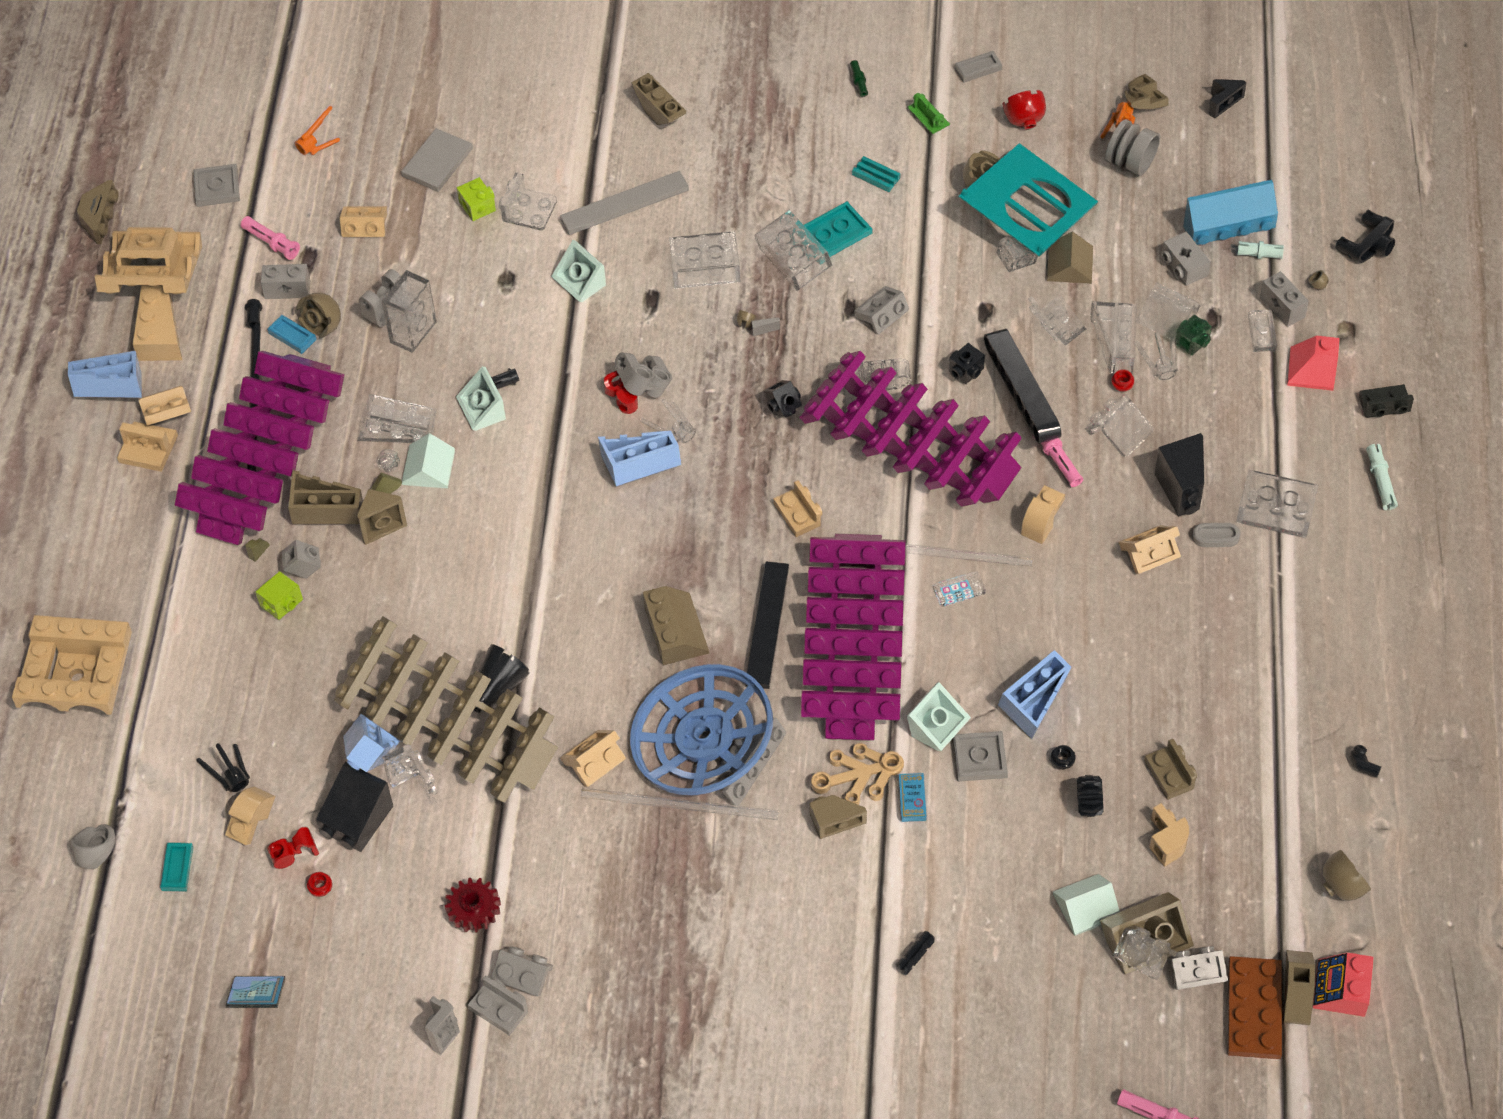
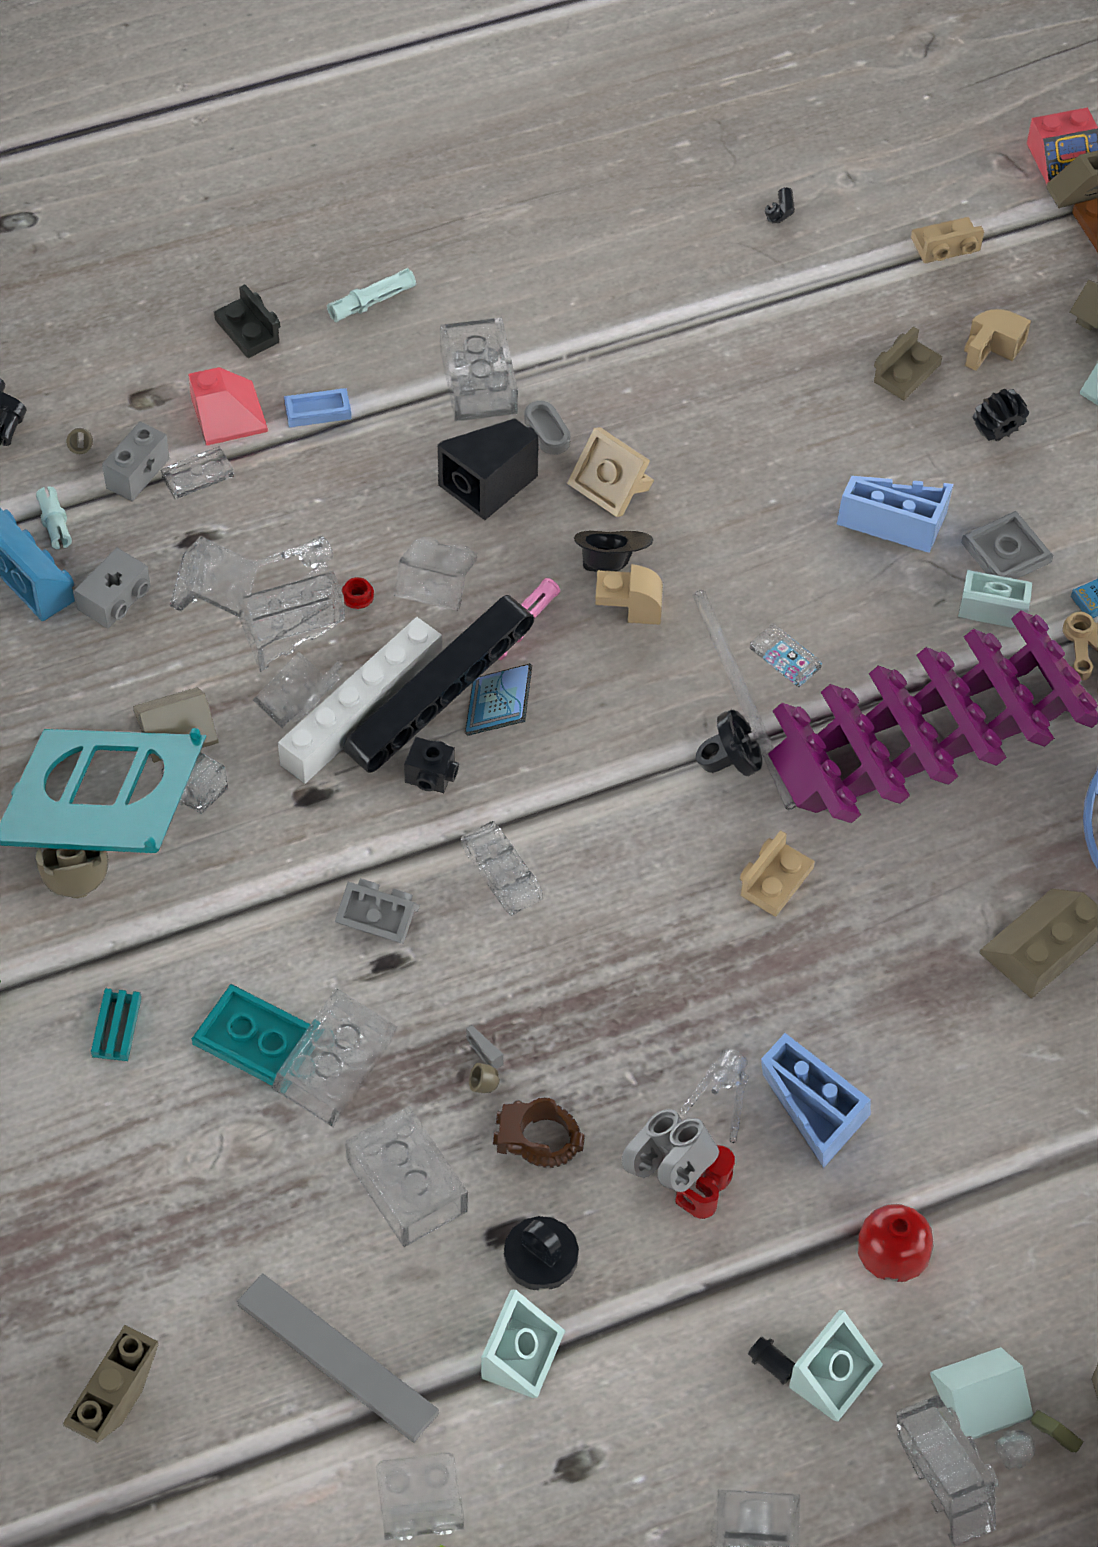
camera: 120 degrees left, 0 degrees up
black tile [745,561,789,689] -> none
black brick [764,380,802,417] -> none
magenta piece [799,351,1022,507] -> none
black plate [1051,745,1076,769] -> none
clear green brick [1175,314,1212,356] -> none
dark tan cylinder [1322,850,1371,901] -> none
none -> white brick [278,617,442,784]
none -> light blue tile [284,388,352,428]
none -> piece [465,663,533,736]
none -> reddish brown piece [493,1098,585,1168]
none -> black tile [504,1216,579,1290]
none -> black piece [574,530,654,572]
none -> black tile [696,710,762,776]
none -> red cylinder [858,1204,934,1282]
none -> tan bracket [911,217,984,264]

